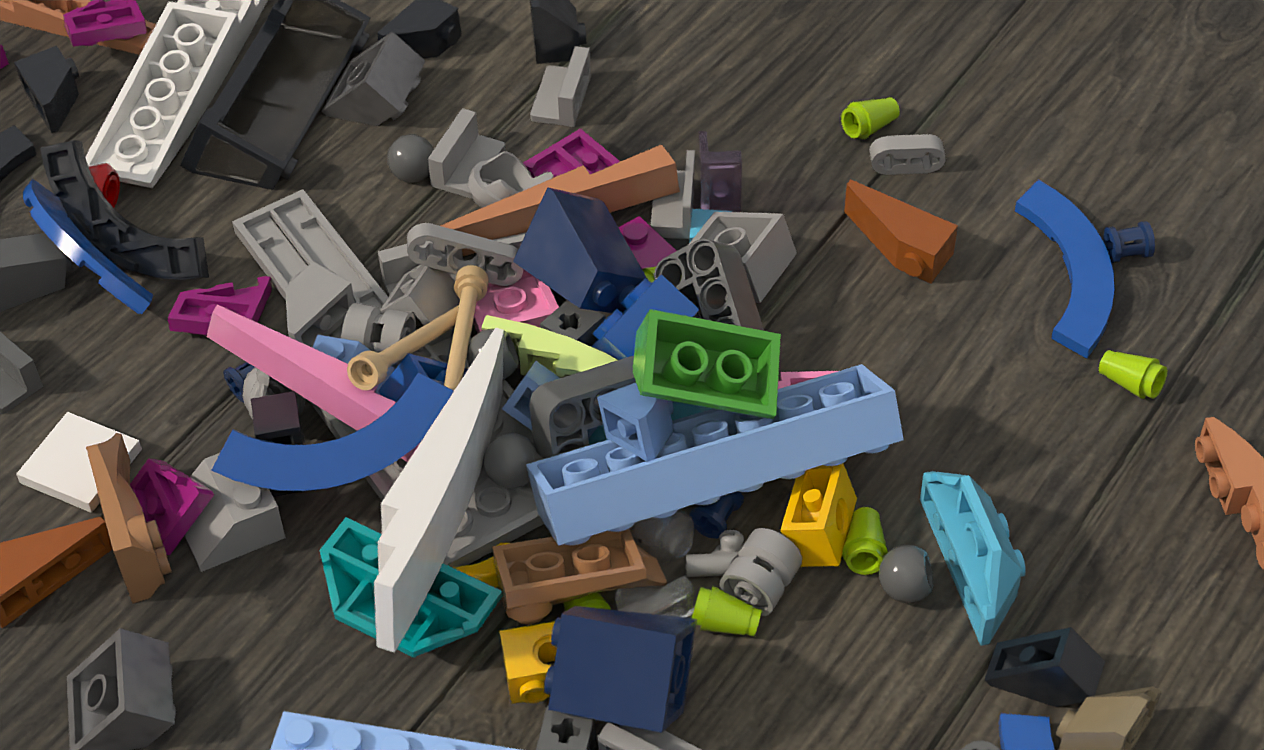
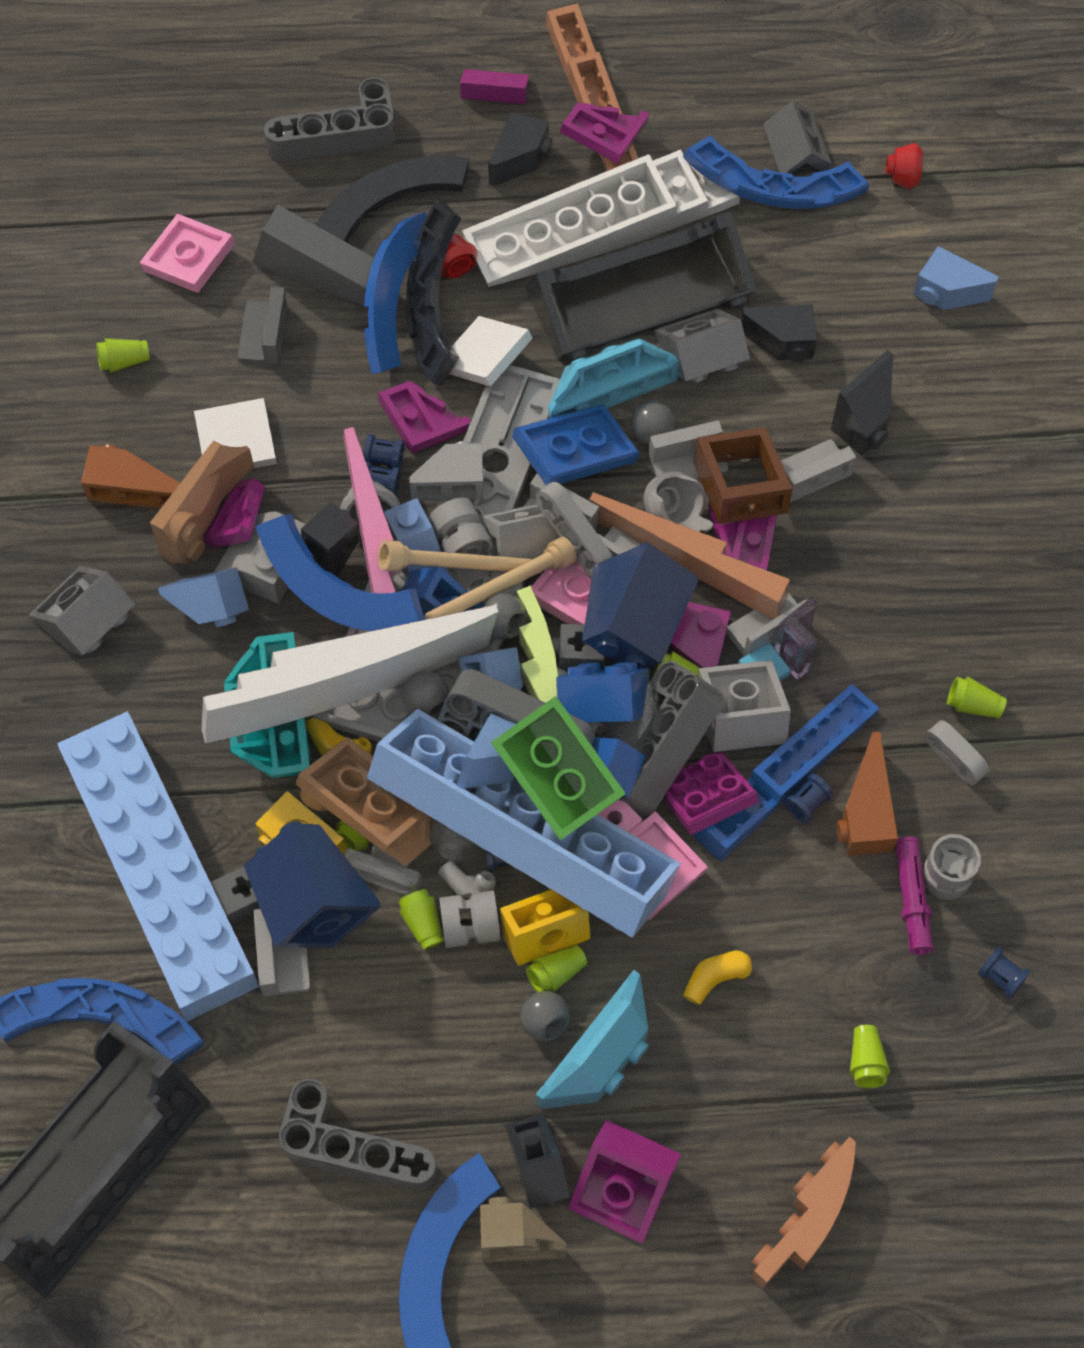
camera: 50 degrees right, 15 degrees up
blue tile [1015,180,1114,358] -> none
none -> medium blue slope [158,567,249,627]
none -> dark blue bush [363,434,405,468]
none -> white tile [449,316,532,386]
none -> blue tile [512,404,640,485]
none -> medium azure wedge [548,338,679,419]
none -> magenta slope [567,1120,681,1244]
none -> magenta tile [663,751,759,835]
none -> yellow arm [682,950,752,1005]
none -> blue slope [693,684,880,862]
none -> reddish brown window [694,427,793,524]
none -> dark blue bush [783,773,834,824]
none -> magenta pin [895,837,934,955]
none -> light grey wheel [923,834,981,900]

